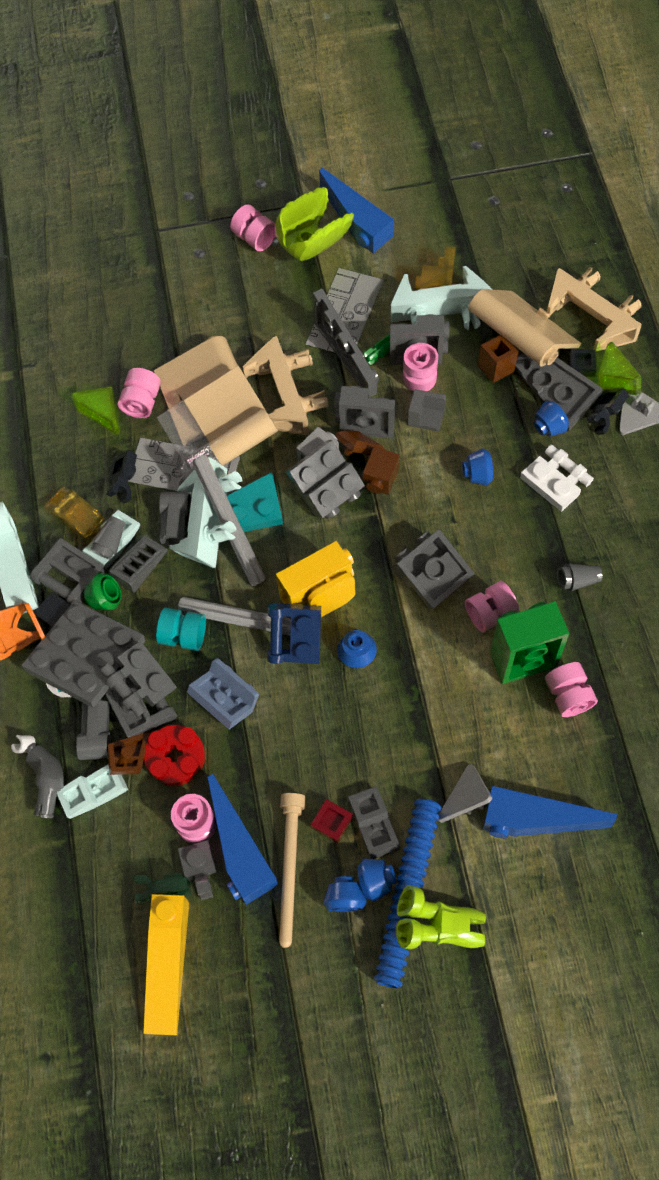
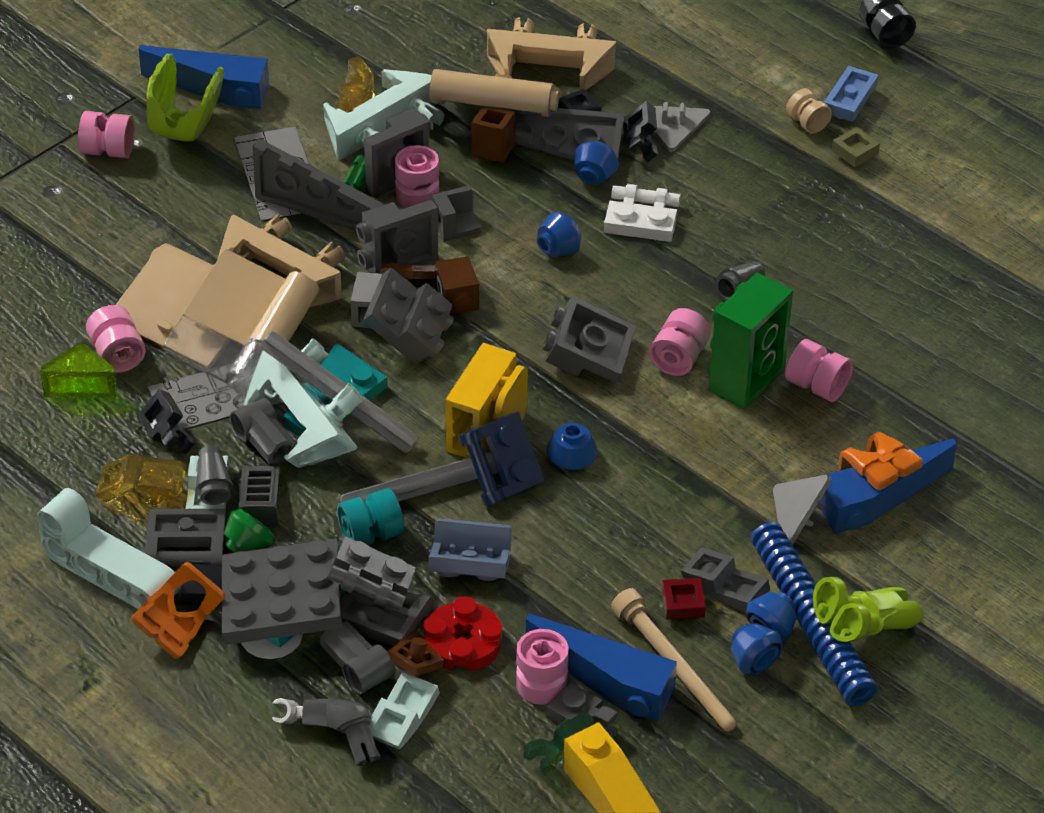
camera: 40 degrees left, 20 degrees down
clear neon green slope [598,342,641,395] -> none
none -> orange piece [838,431,922,490]

